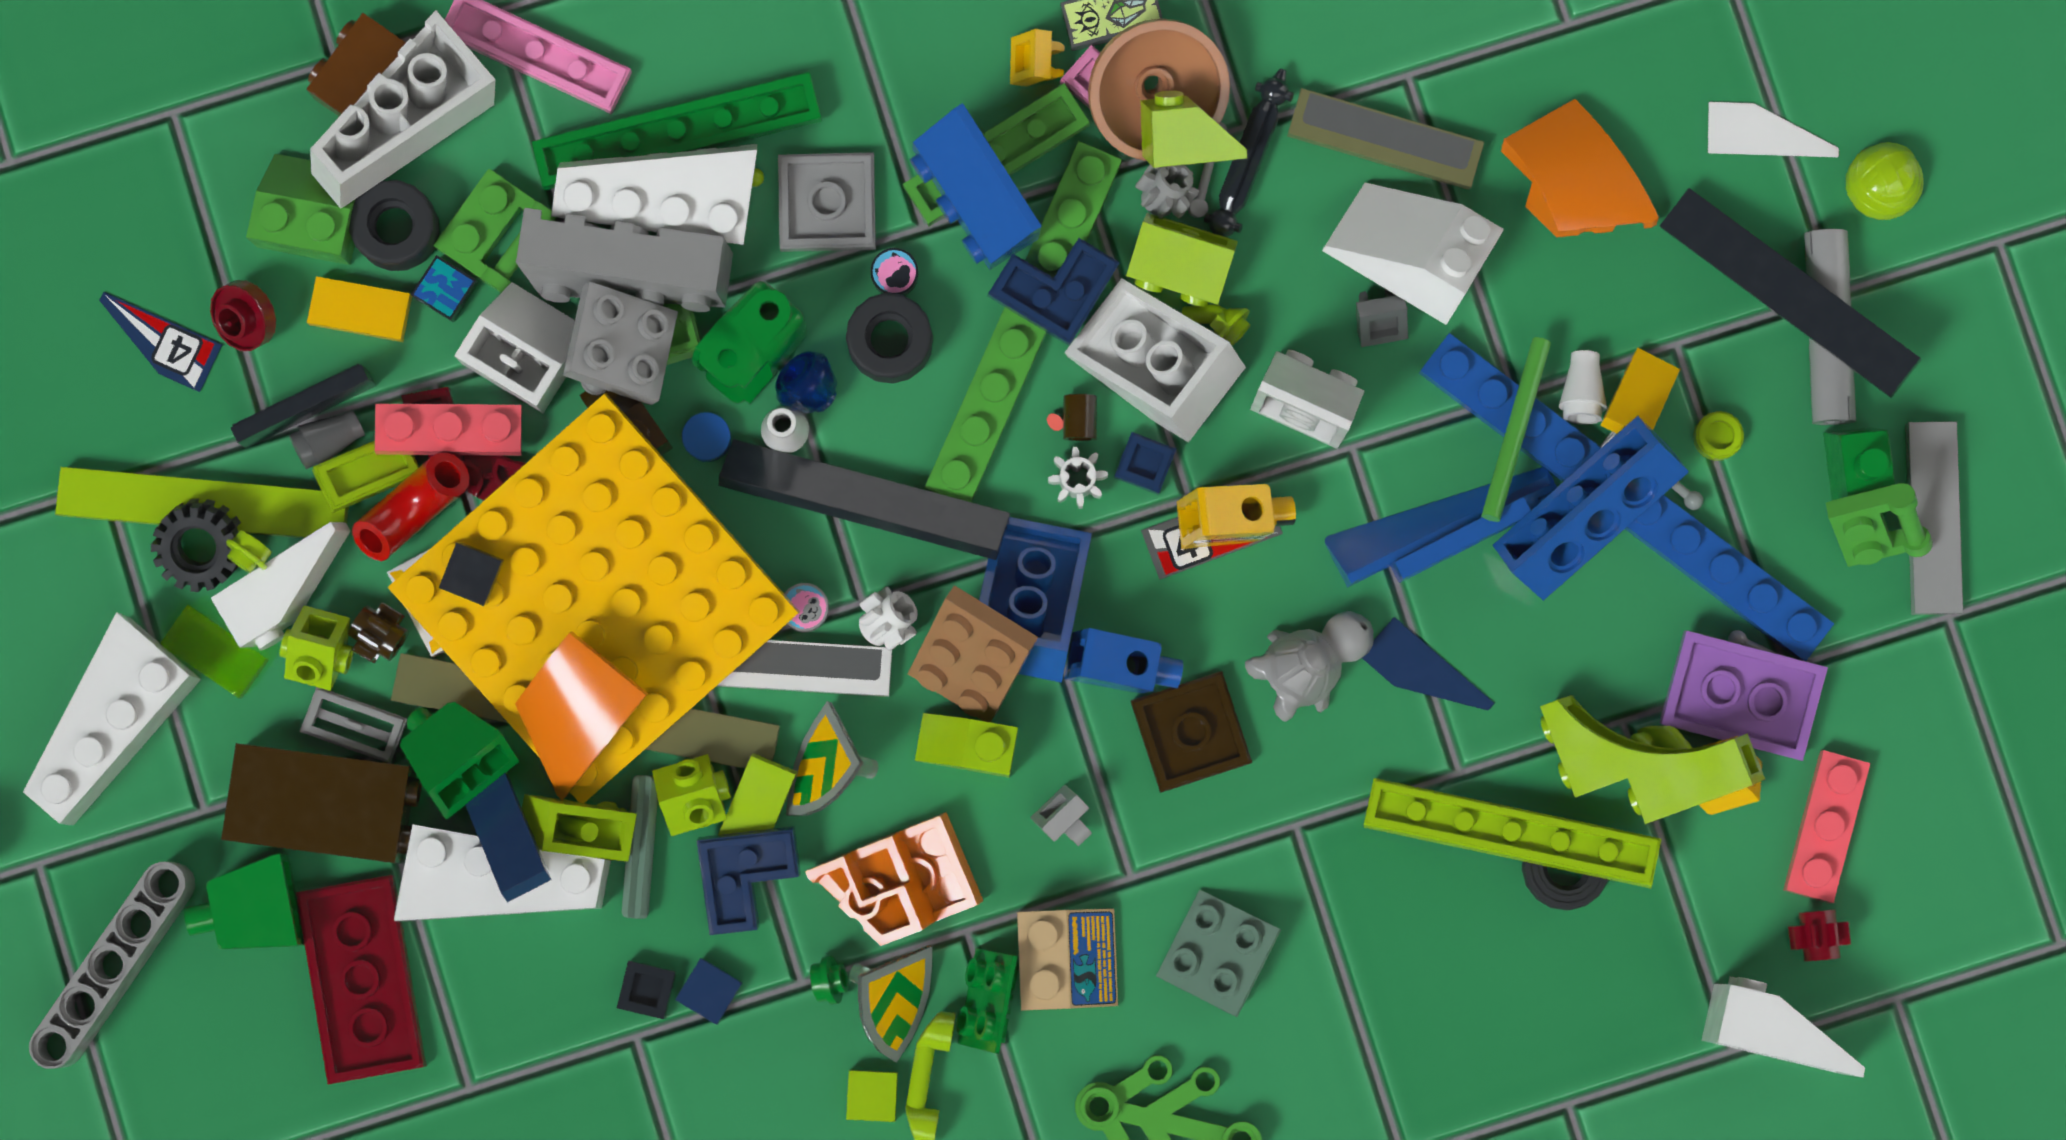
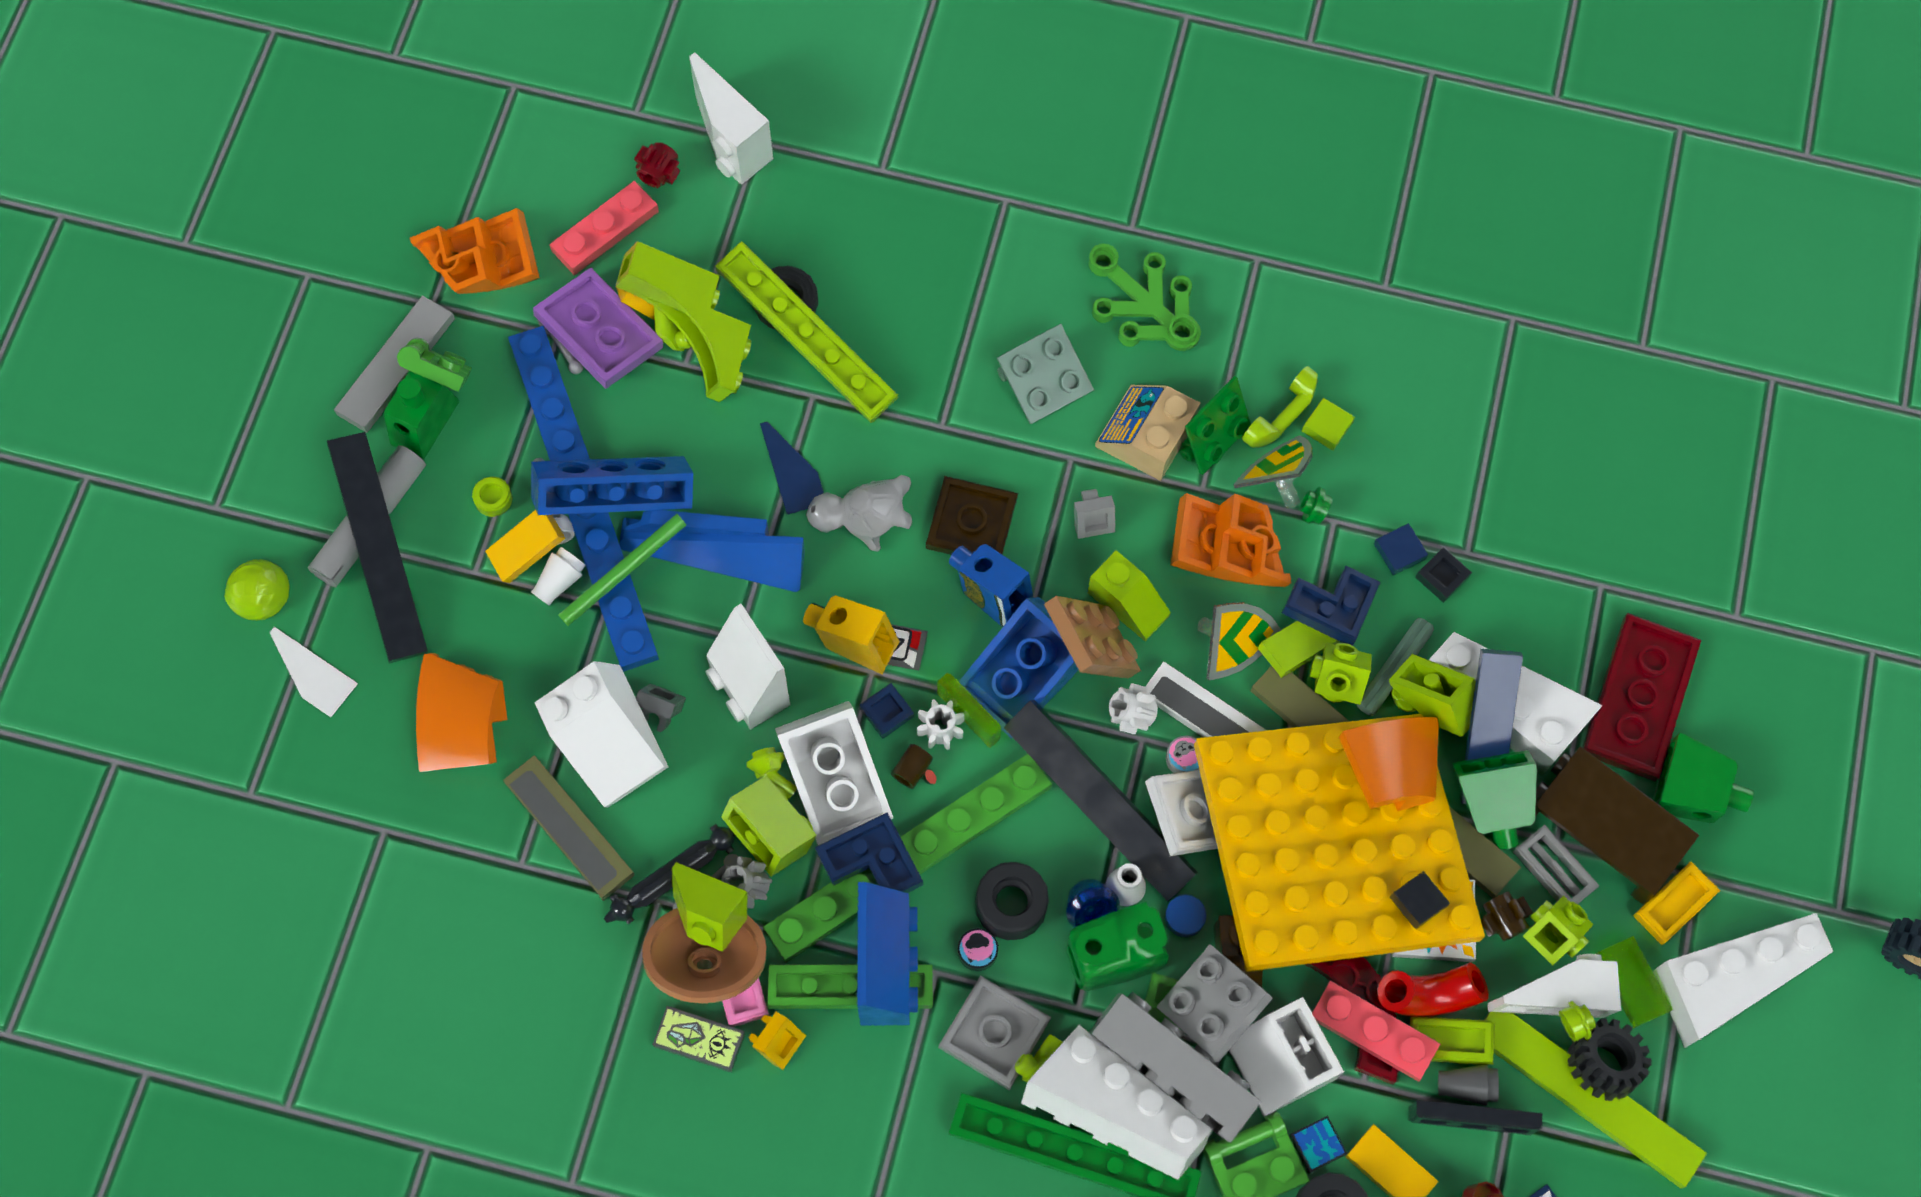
camera: 150 degrees left, 15 degrees down
light grey beam [29,862,195,1069] -> none
none -> orange slope [410,208,540,294]
none -> clear neon green tile [937,672,1001,748]
none -> lime arm [1015,1034,1063,1082]
none -> white tile [1145,770,1218,856]
none -> yellow tile [1633,861,1721,945]

